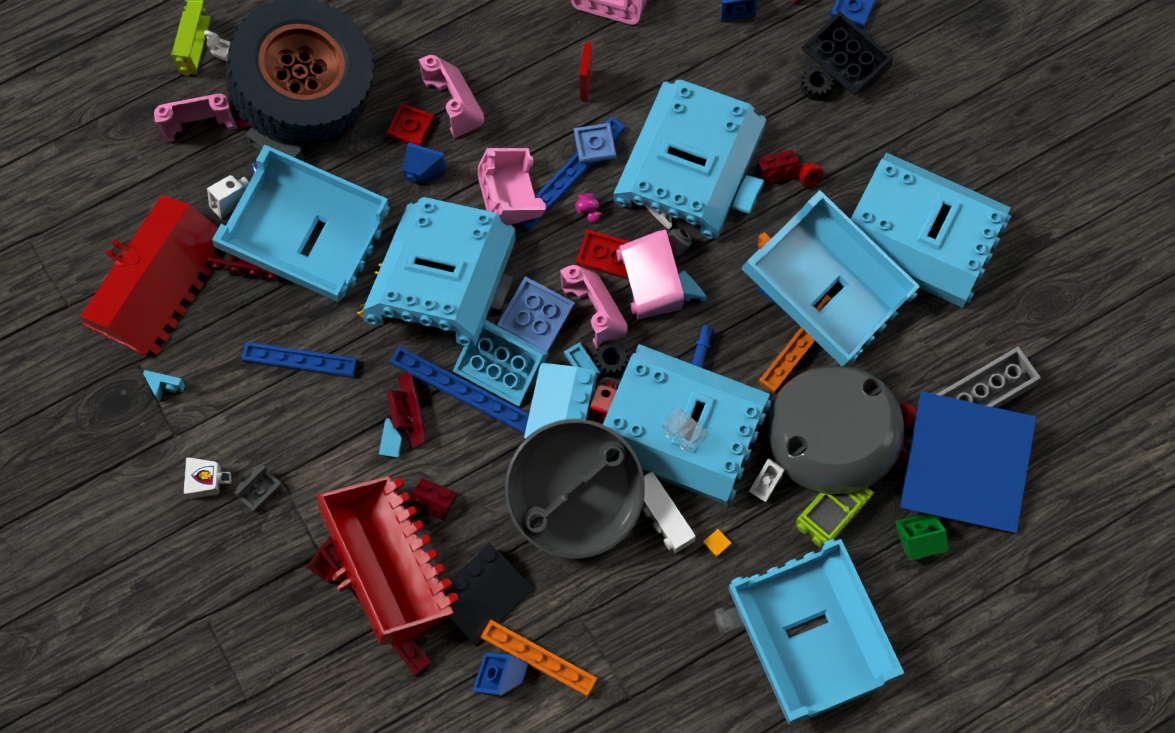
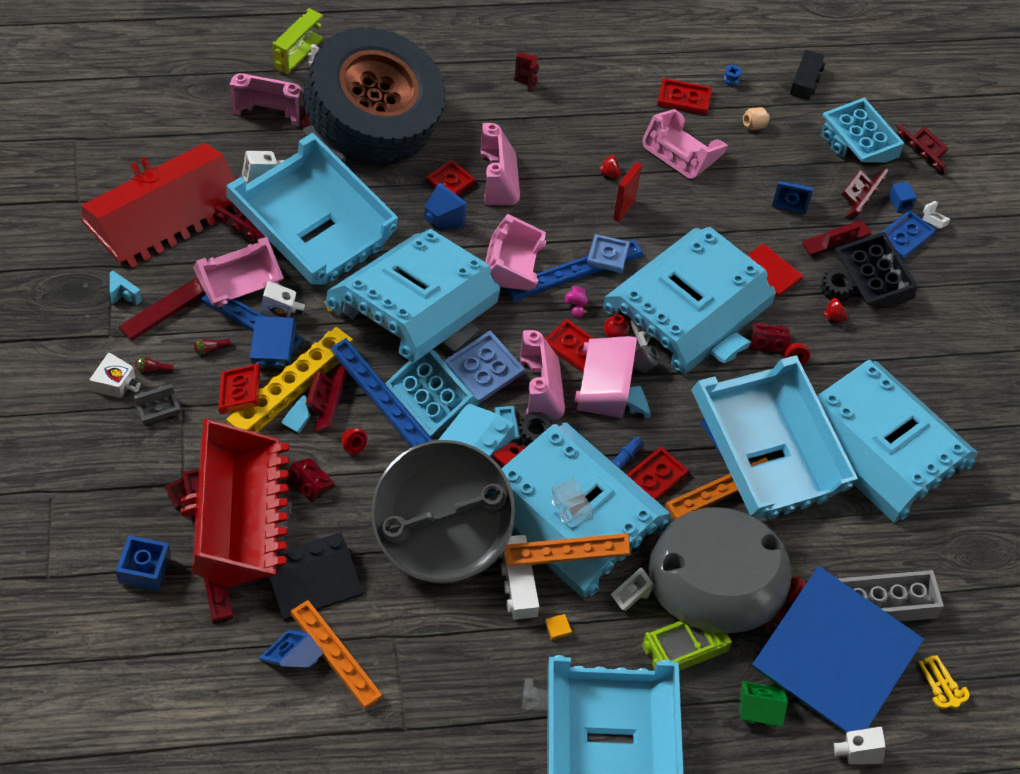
camera: 15 degrees right, 15 degrees down
none -> blue brick [116,535,171,591]
none -> dark red tile [119,277,206,341]
none -> dark red piece [135,356,174,373]
none -> bright pink windscreen [193,237,284,307]
none -> dark red piece [194,338,231,355]
none -> red tile [218,364,260,415]
none -> yellow brick [226,327,353,433]
none -> blue brick [250,316,297,369]
none -> white torso [260,281,305,318]
none -> red brick [341,428,368,455]
none -> orange plate [505,533,631,567]
none -> red brick [600,154,621,178]
none -> red brick [603,314,629,338]
none -> red tile [627,446,690,501]
none -> red tile [747,243,803,298]
none -> dark red bracket [802,220,872,256]
none -> red brick [823,298,848,322]
none -> white torso [834,727,886,764]
none -> yellow piece [918,655,969,709]

